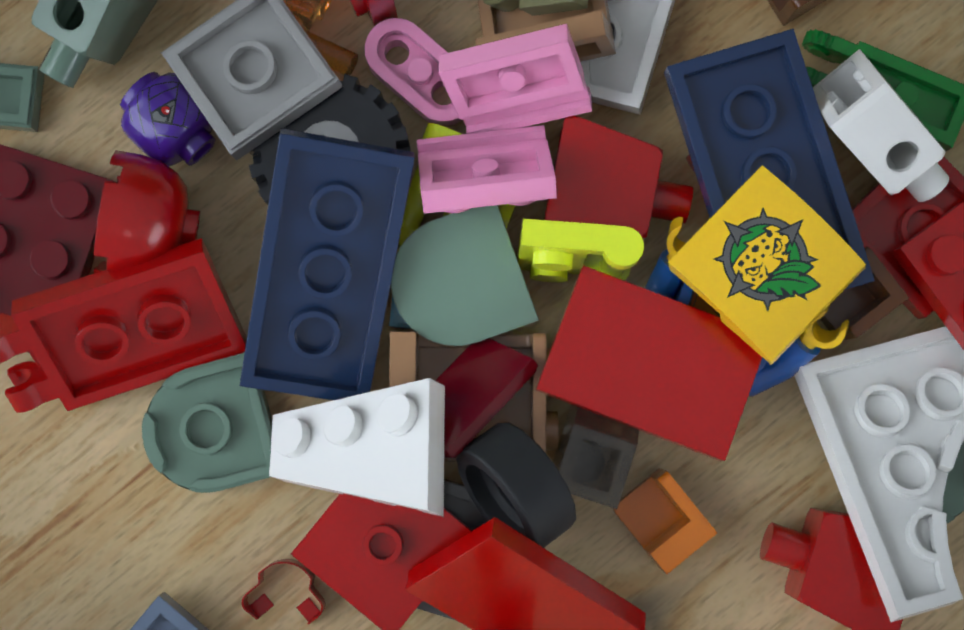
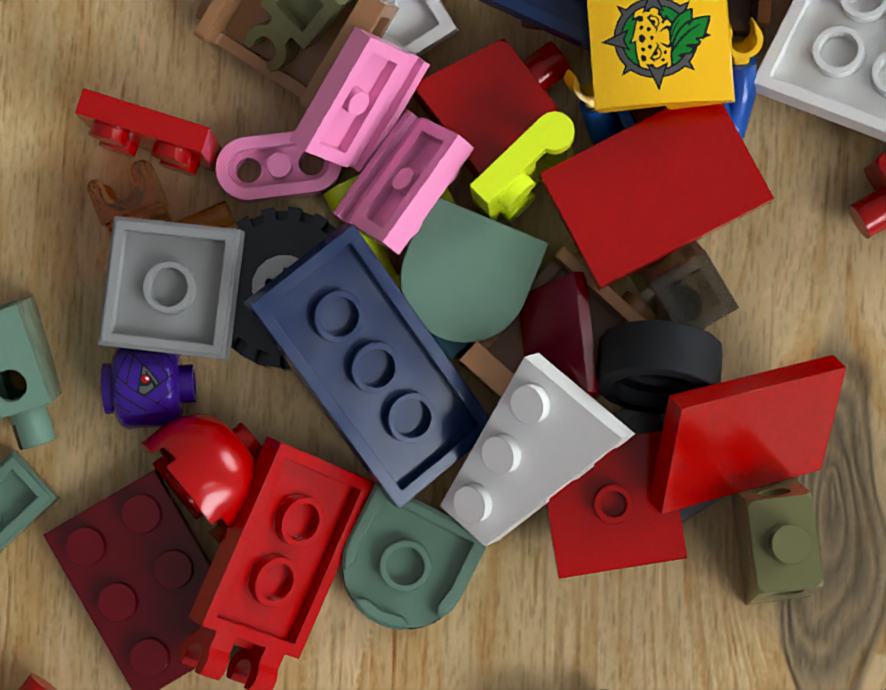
camera: 50 degrees left, 0 degrees up
red piece [242,559,326,625] -> none
orange panel [613,468,717,574] -> none

